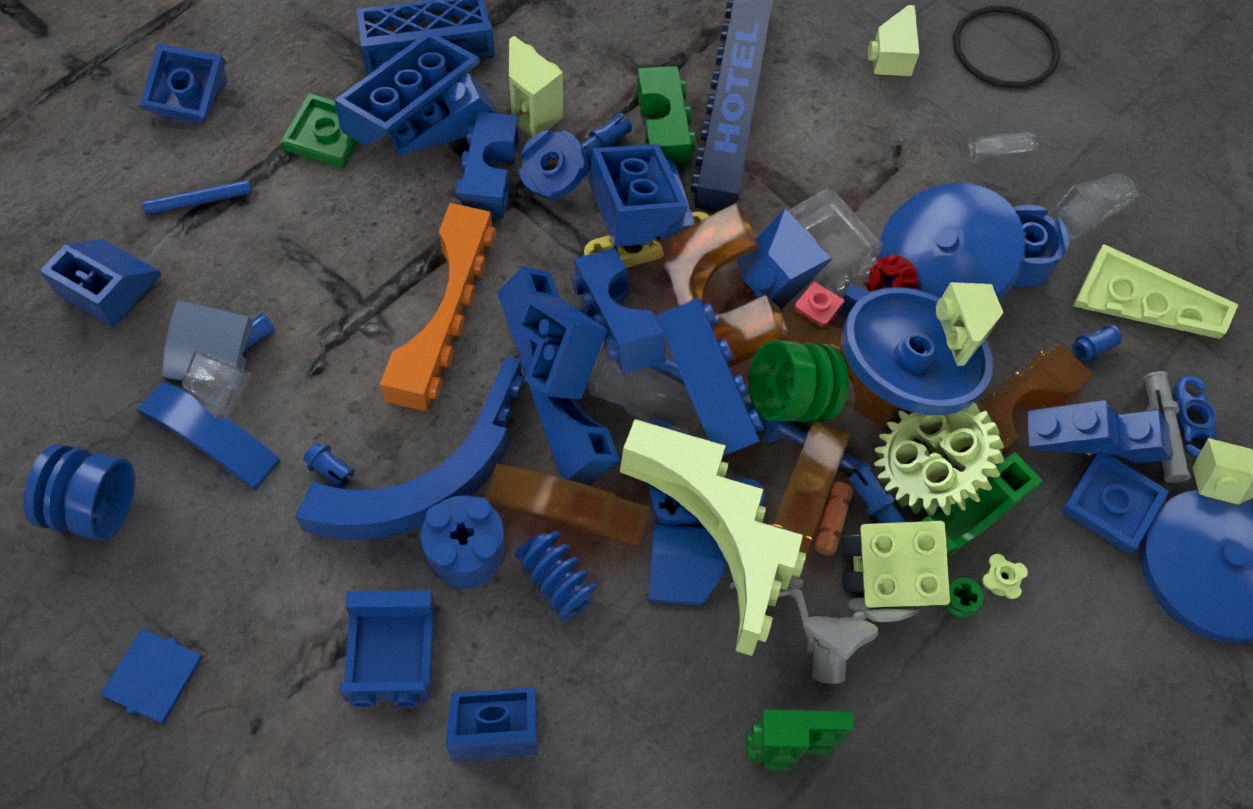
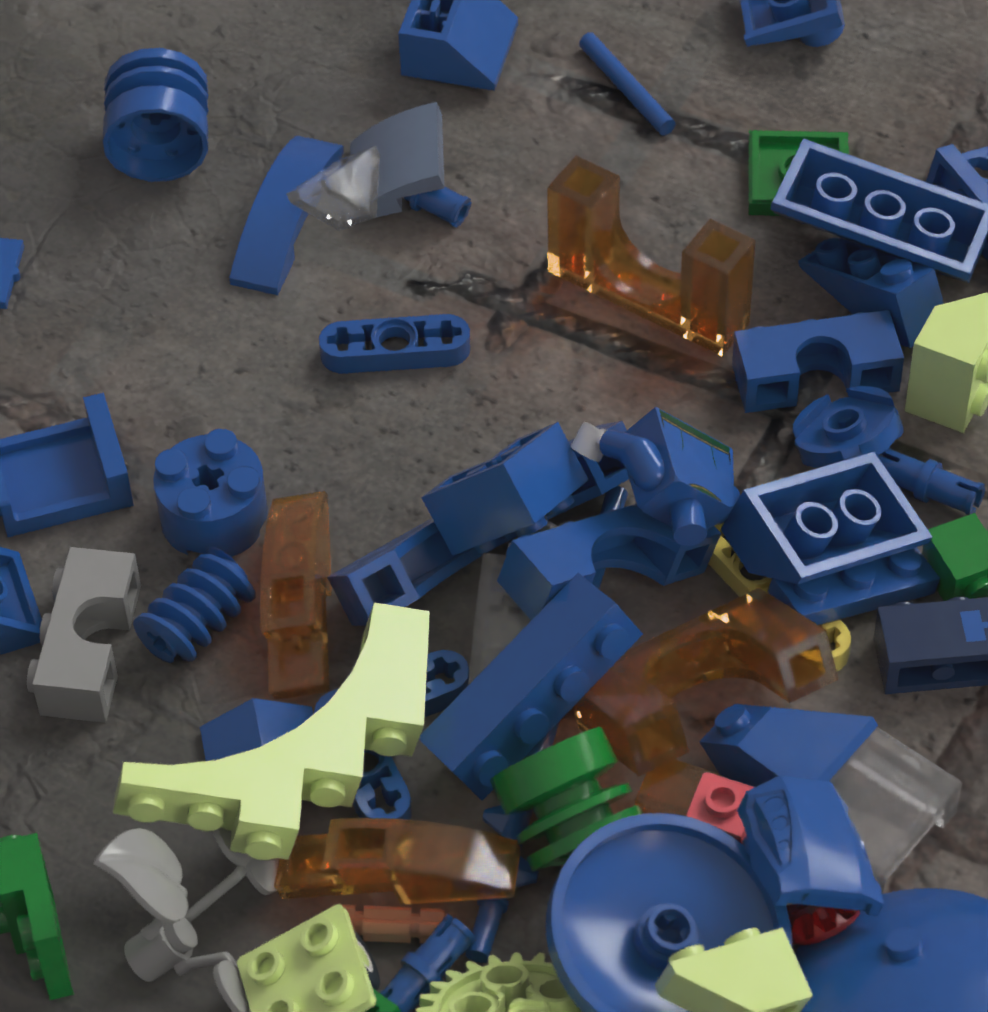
camera: 80 degrees right, 10 degrees down
blue arch [295,355,525,540] -> none
blue pin [303,443,355,489] -> none
orange arch [380,203,497,412] -> none
none -> light grey arch [27,547,141,723]
none -> blue beam [319,314,471,374]
none -> clear orange arch [547,155,756,357]
none -> blue torso [571,407,740,546]
none -> blue slope [737,775,884,916]

